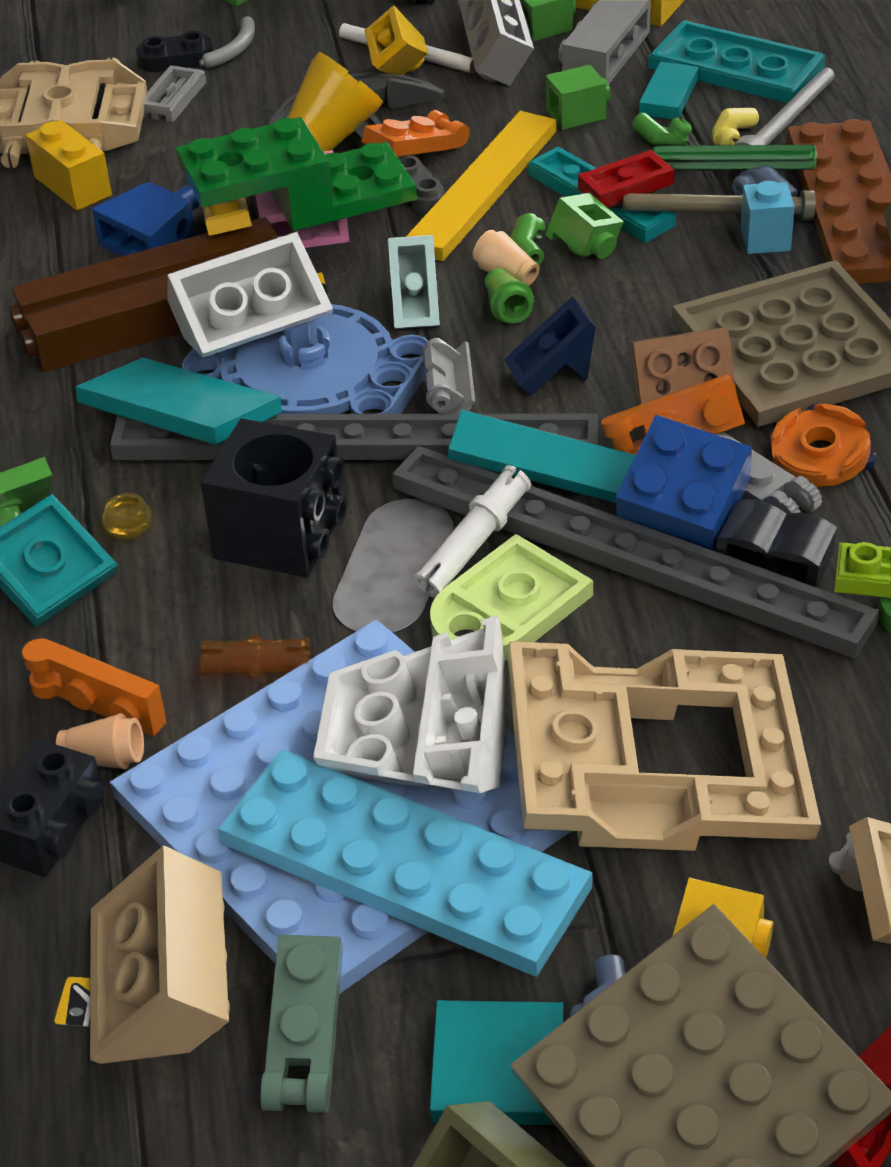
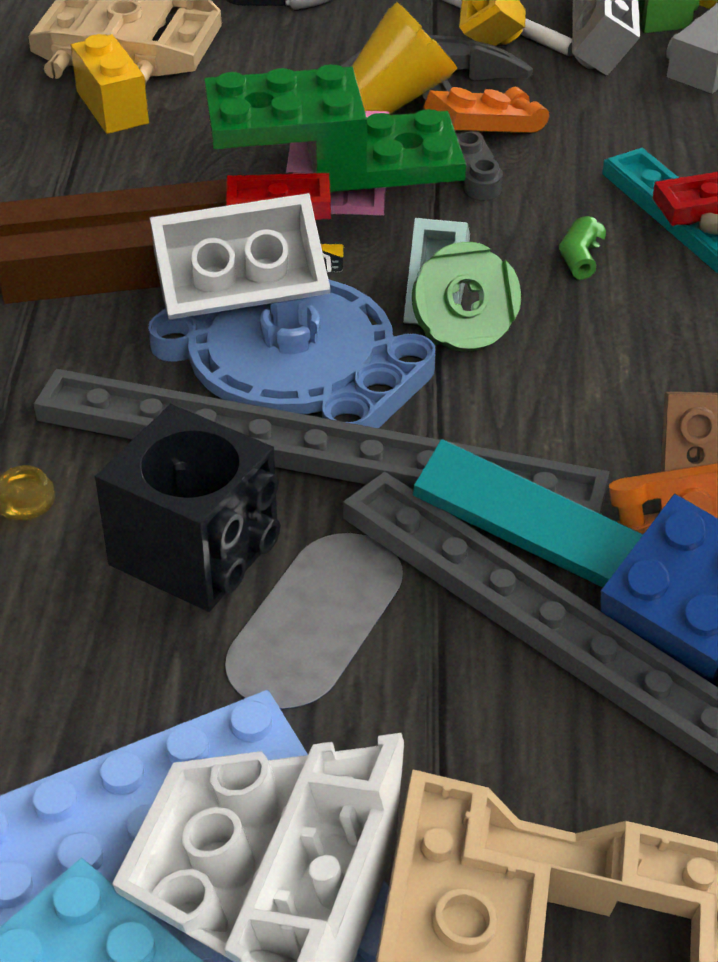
camera: 10 degrees right, 0 degrees up
teal tile [75,358,282,445] -> none
blue torso [92,183,199,256] -> none
light grey tile [143,66,206,122] -> none
clear orange pin [200,635,312,678] -> none
yellow tile [203,197,252,236] -> none
yellow tile [406,111,557,261] -> none
white pin [413,465,532,598] -> none
light grey hinge [422,338,475,414] -> none
yellowish green tile [430,534,593,661] -> none
light nougat cone [473,230,540,286] -> none
bright green cone [485,268,534,324] -> none
dark blue slope [503,296,596,395] -> none
bright green brick [545,193,624,259] -> none
bright green brick [546,64,611,130] -> none
none -> red plate [226,173,331,220]
none -> bright green plate [412,242,521,352]

